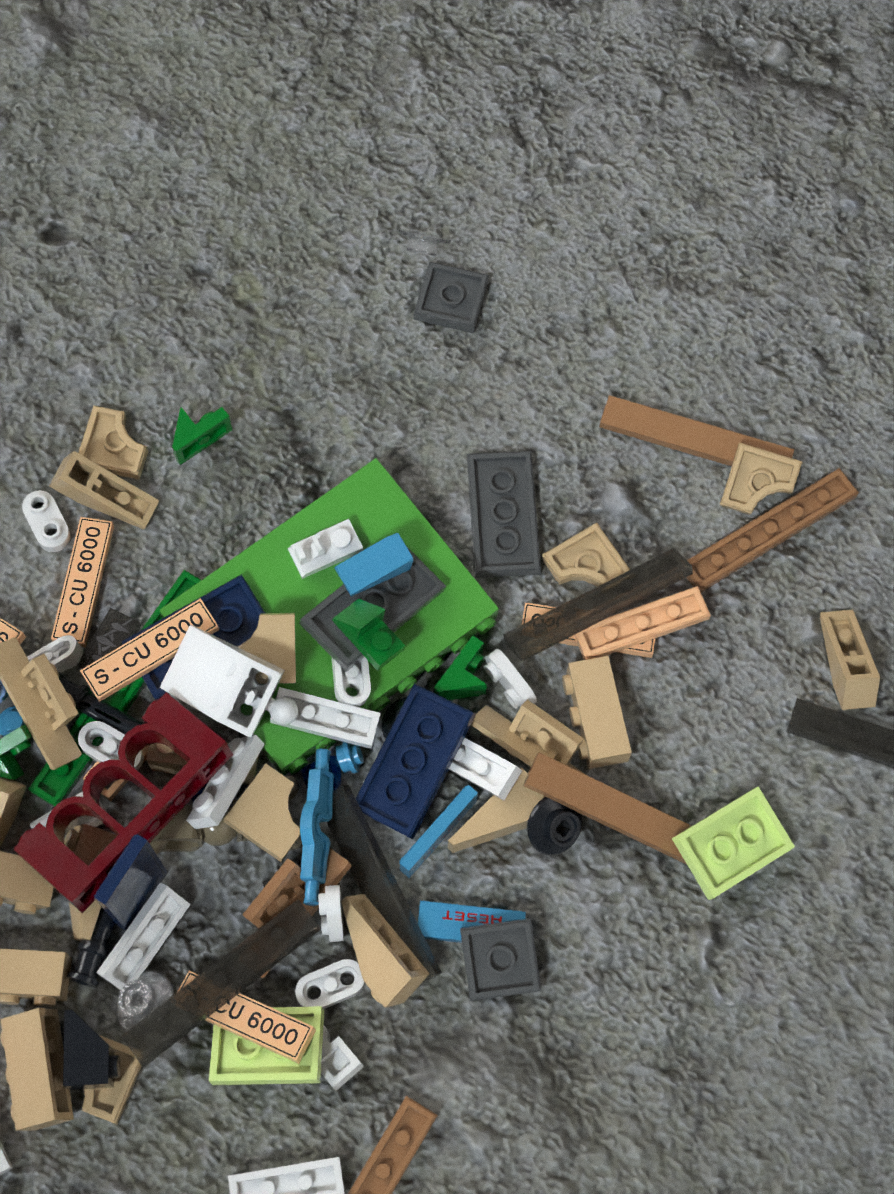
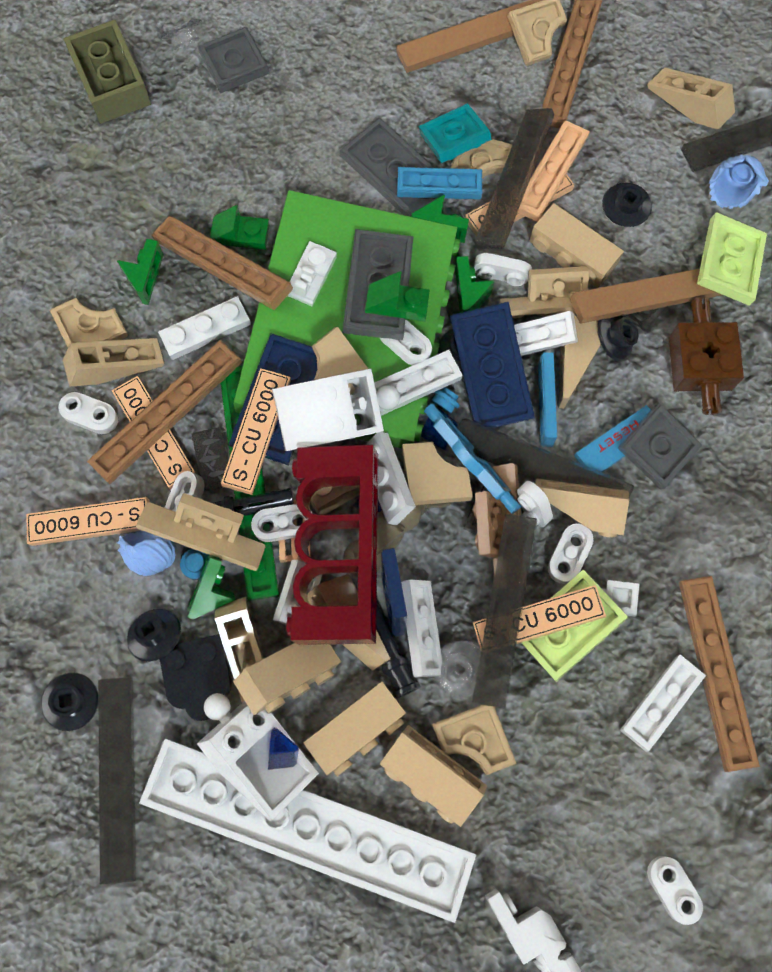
camera: 40 degrees left, 5 degrees up
black slope [63,1010,121,1090] -> none
dark azure slope [335,533,413,596] -> none
none -> olive brick [63,20,151,124]
none -> medium nougat tile [87,340,242,484]
none -> medium nougat tile [151,216,293,310]
none -> white plate [158,296,251,360]
none -> green slope [210,205,270,250]
none -> dark azure tile [397,167,482,199]
none -> green slope [411,195,469,243]
none -> teal plate [418,103,492,163]
none -> black piece [602,182,652,227]
none -> reddish brown brick [669,298,744,415]
none -> light blue hair [709,154,769,209]

